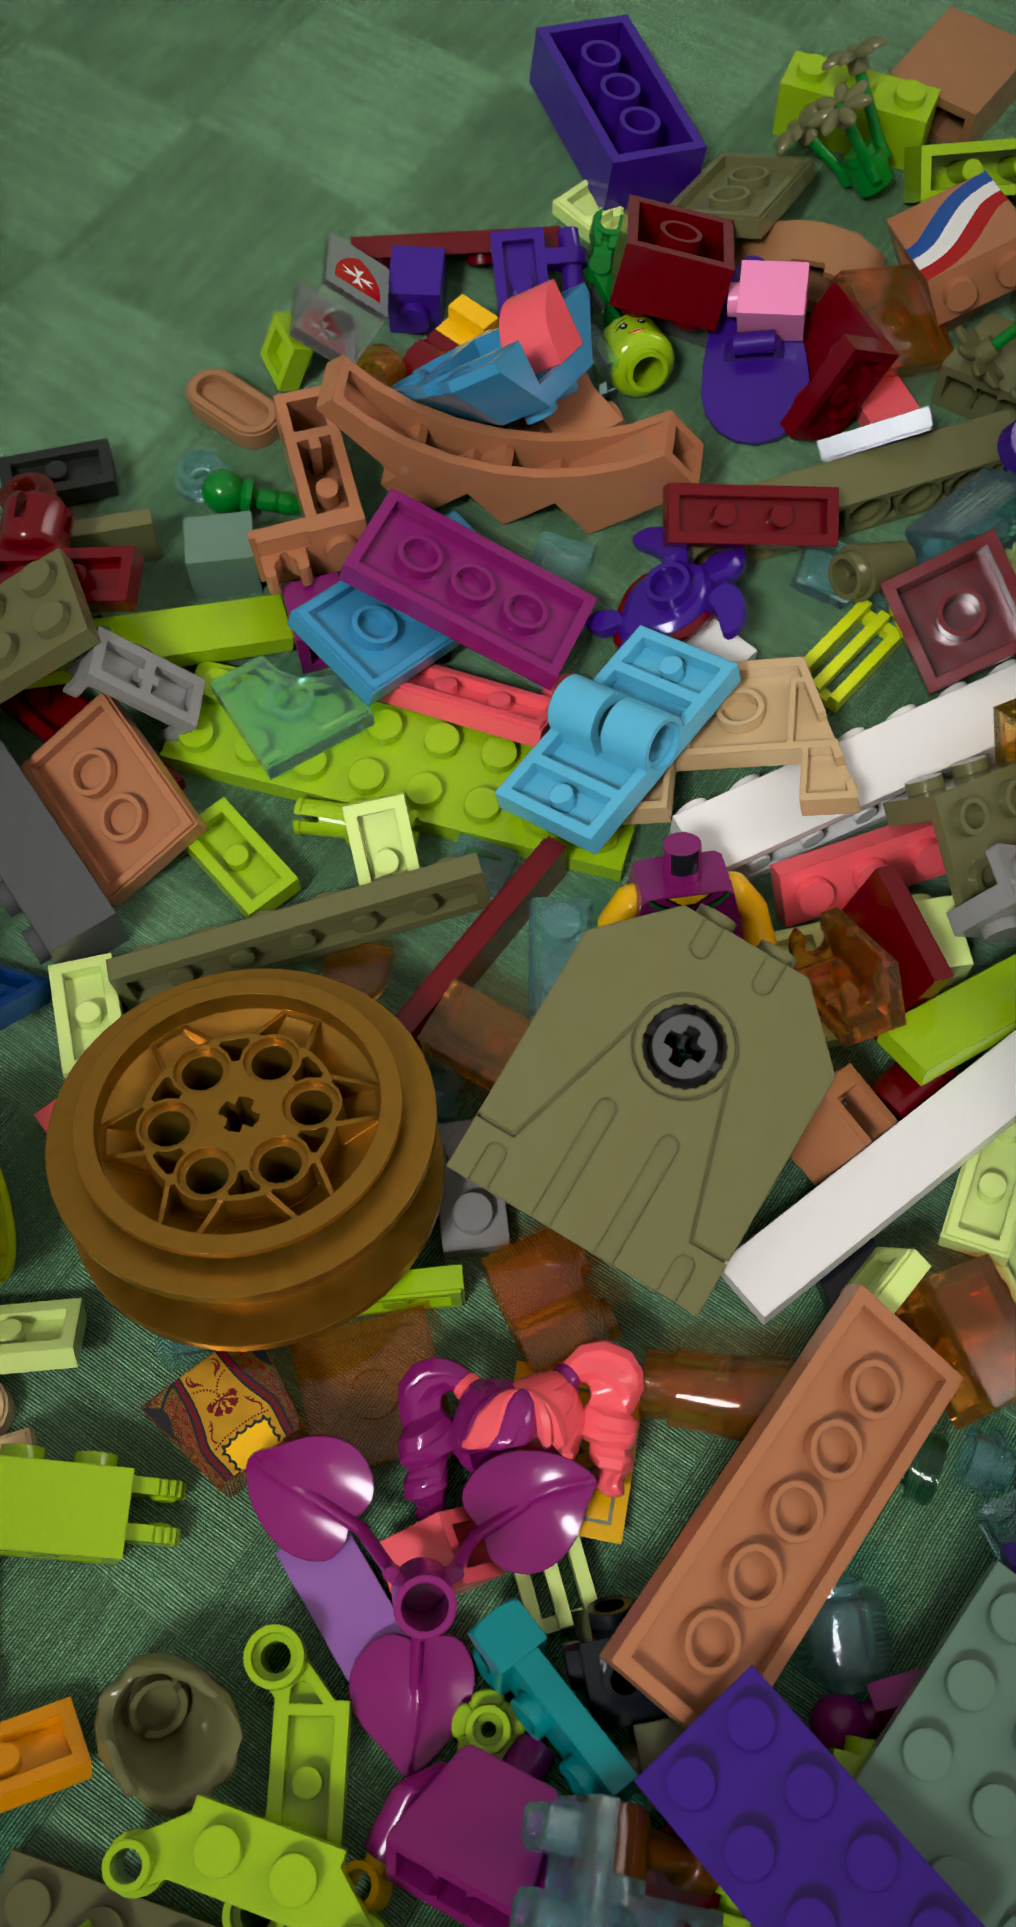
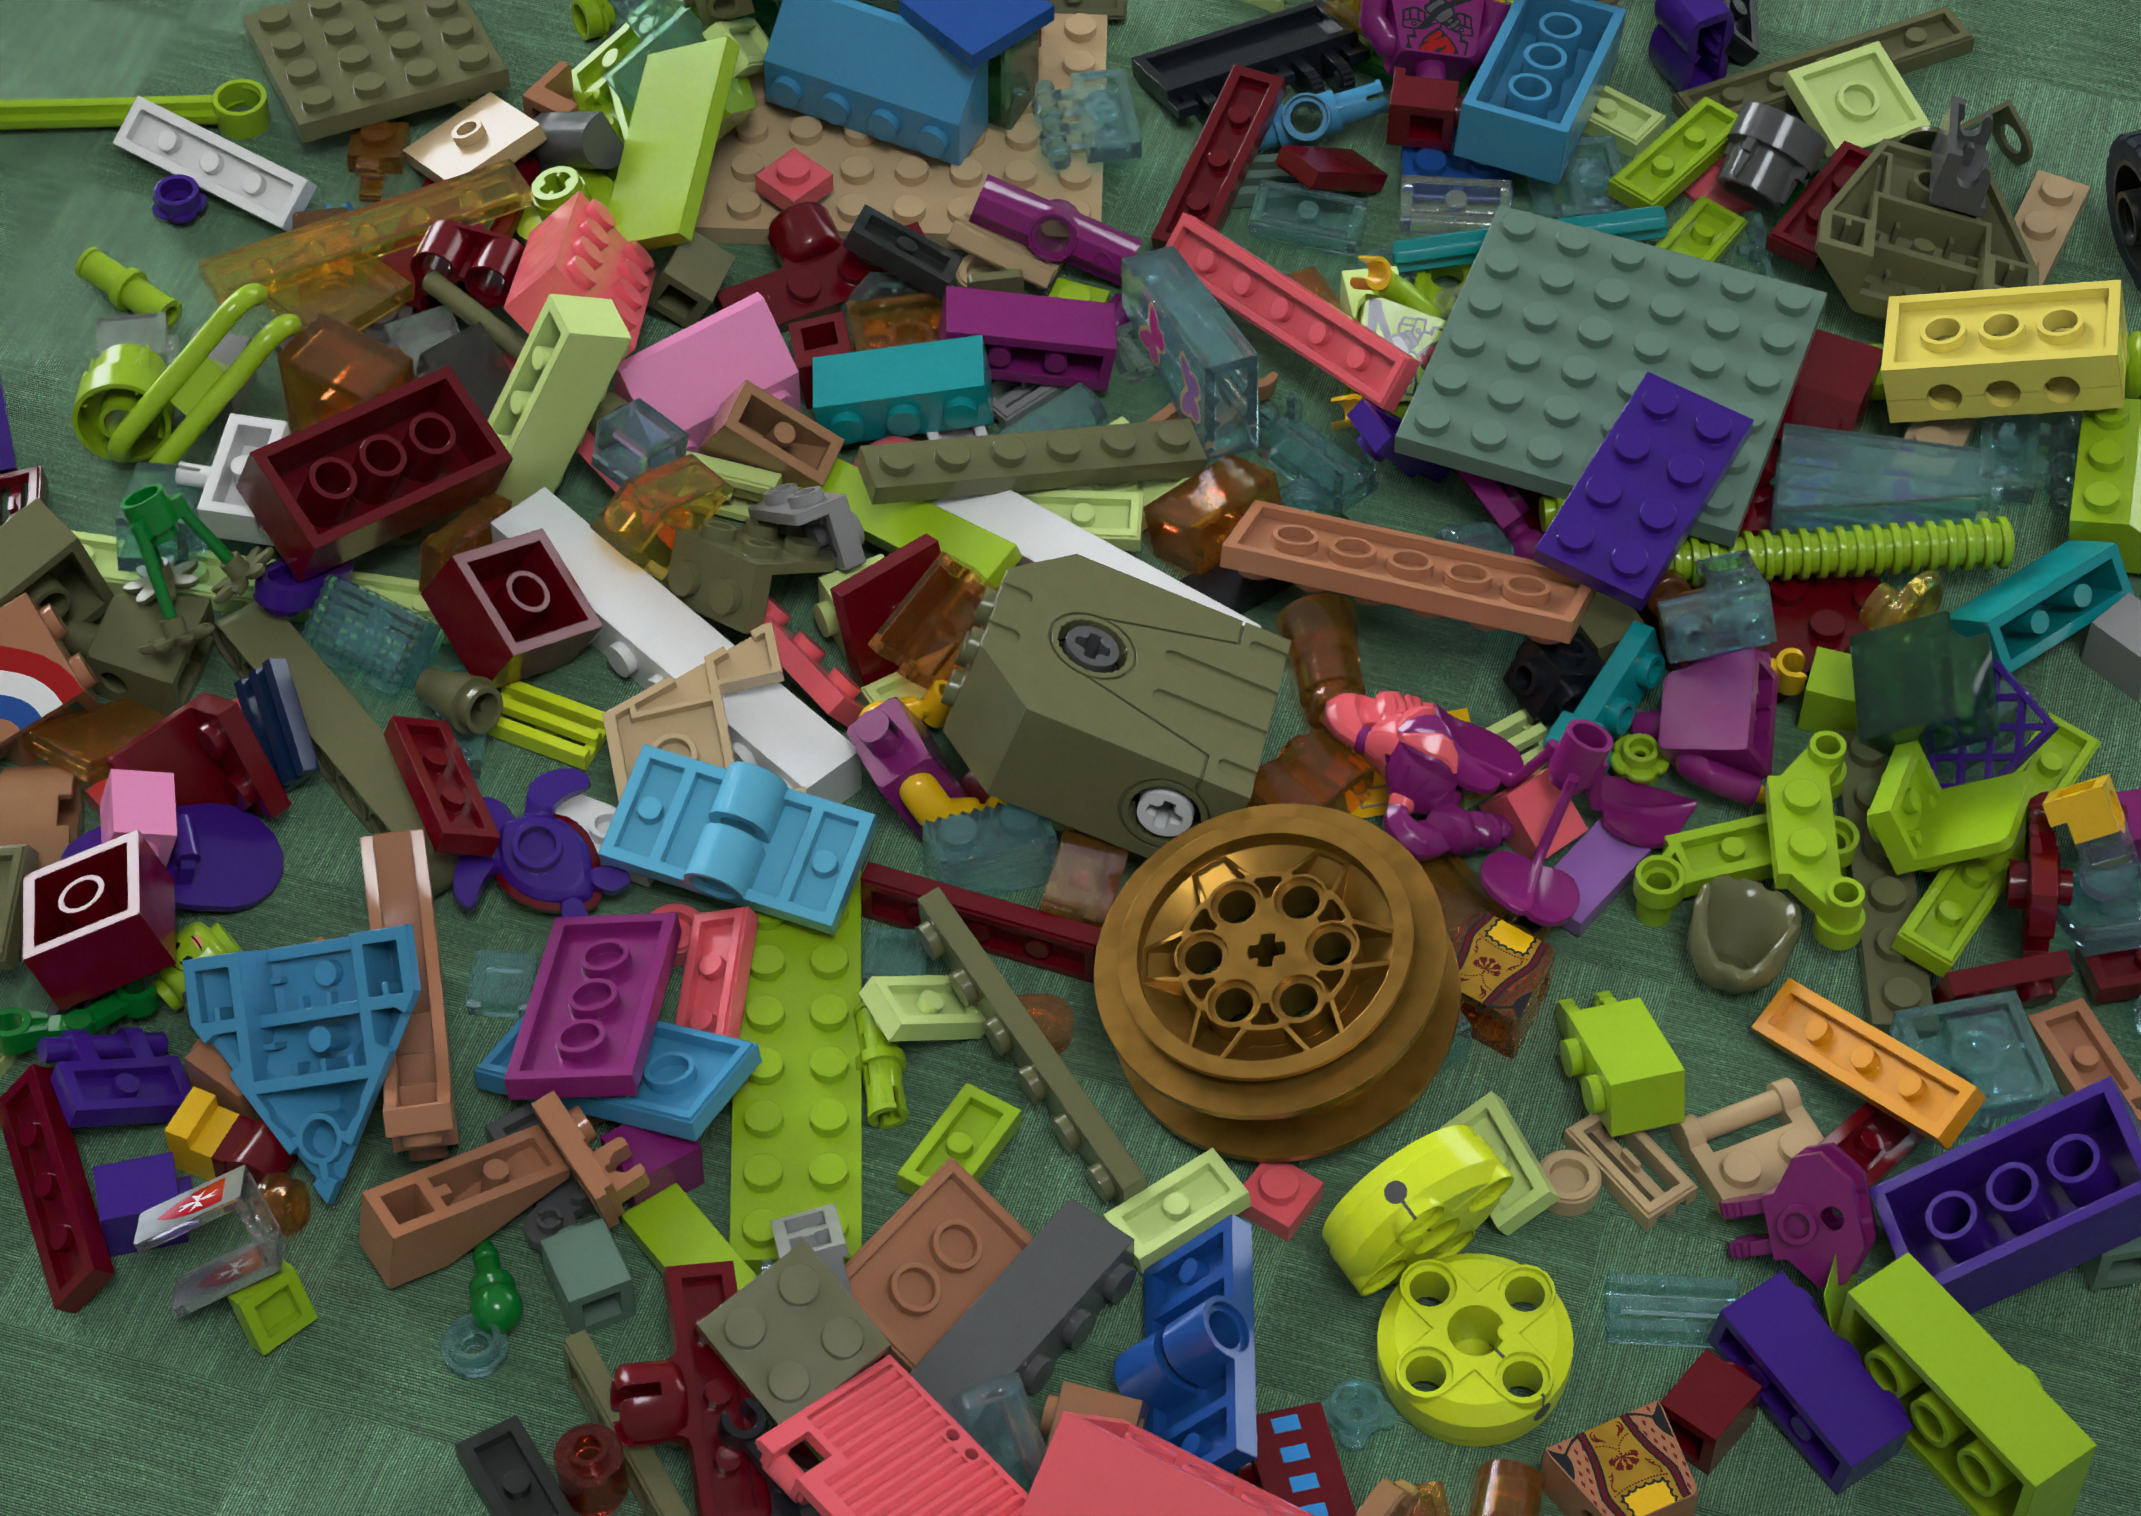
camera: 110 degrees left, 15 degrees down
medium nougat tile [186,368,279,449] -> none
clear light blue tile [210,655,375,780] -> none
coral brick [499,278,583,374] -> none
yellowish green tile [840,1246,931,1314] -> none

